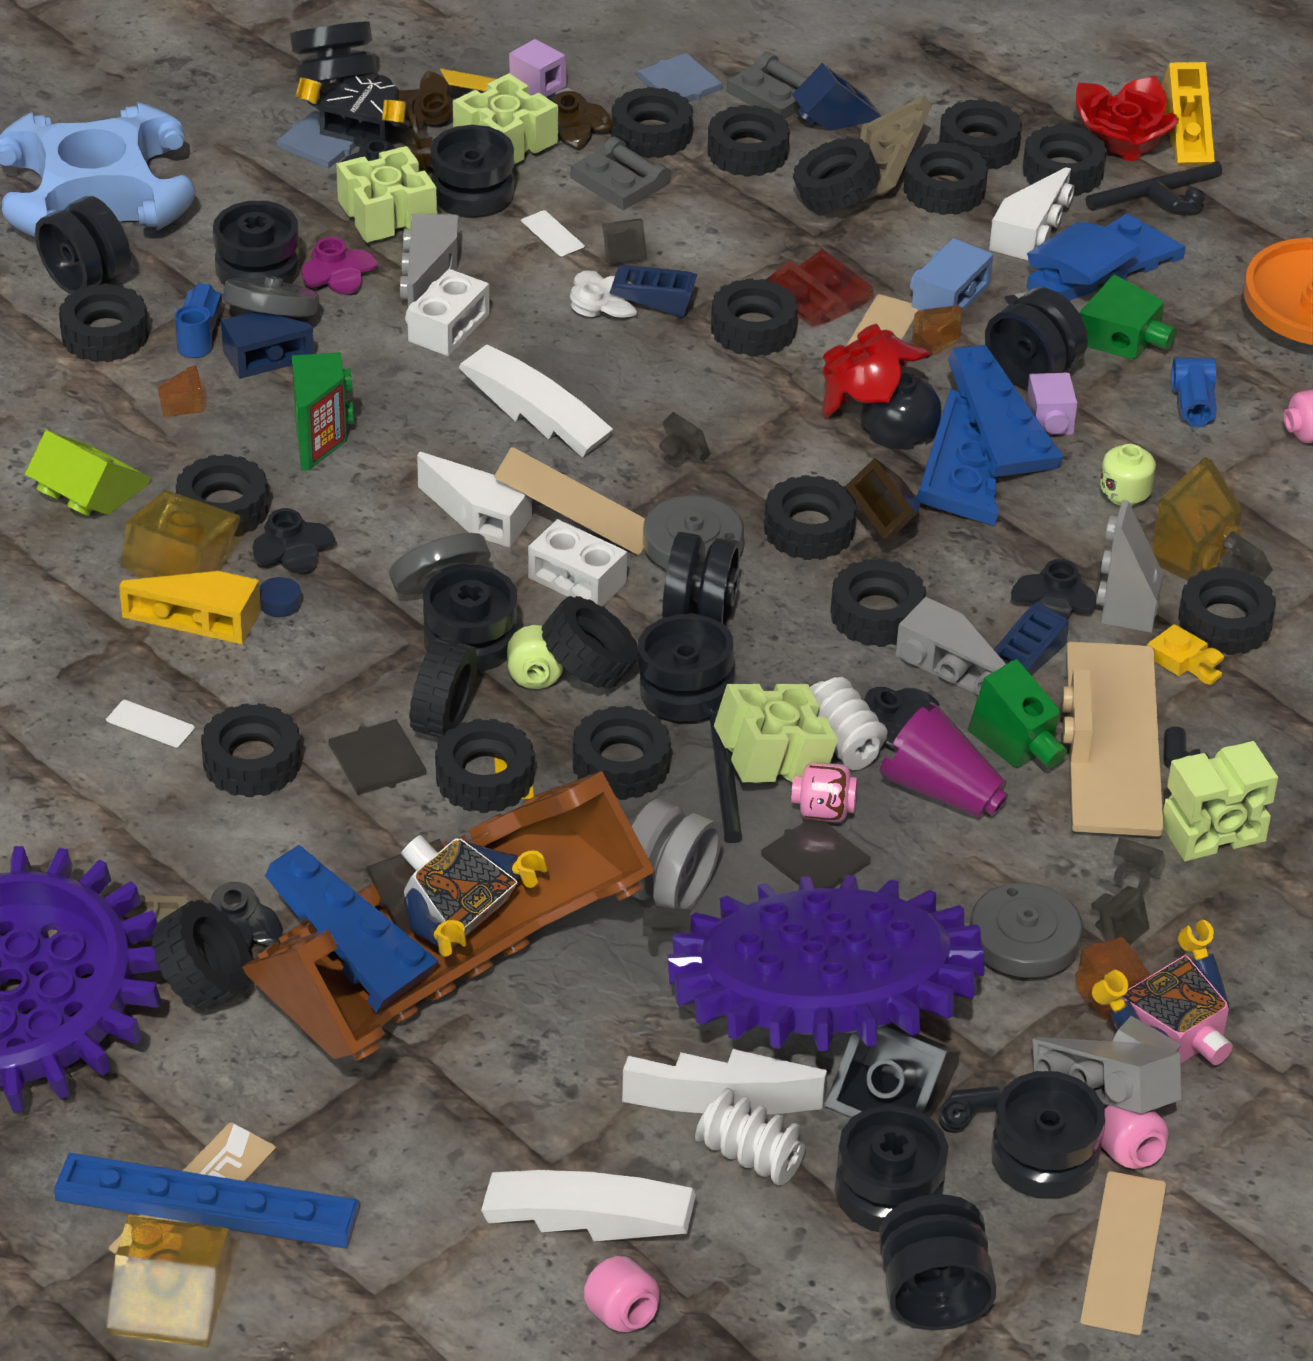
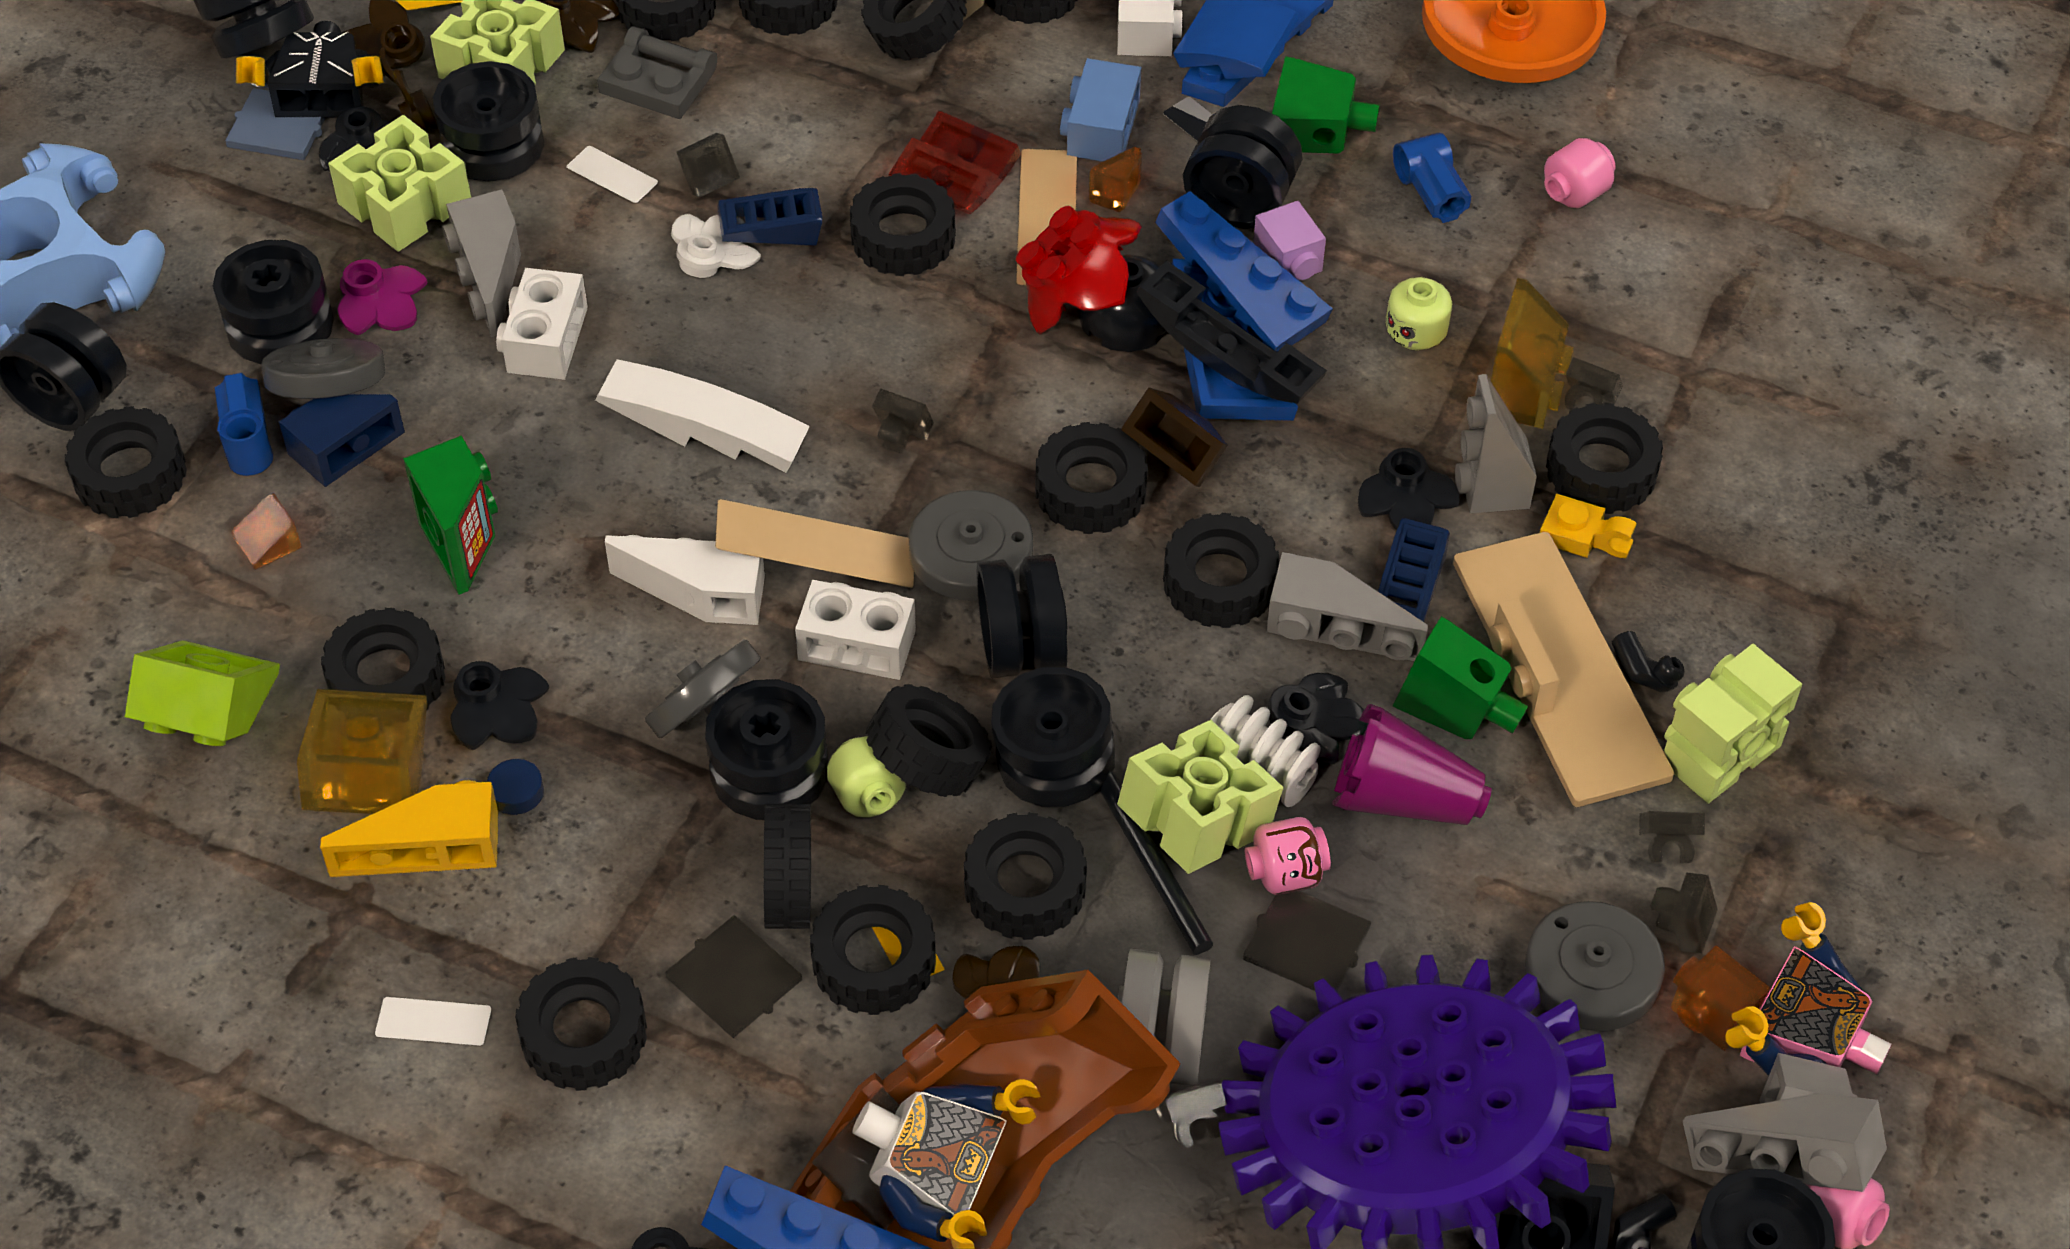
camera: 20 degrees left, 10 degrees up
none -> black slope [1137,260,1327,404]

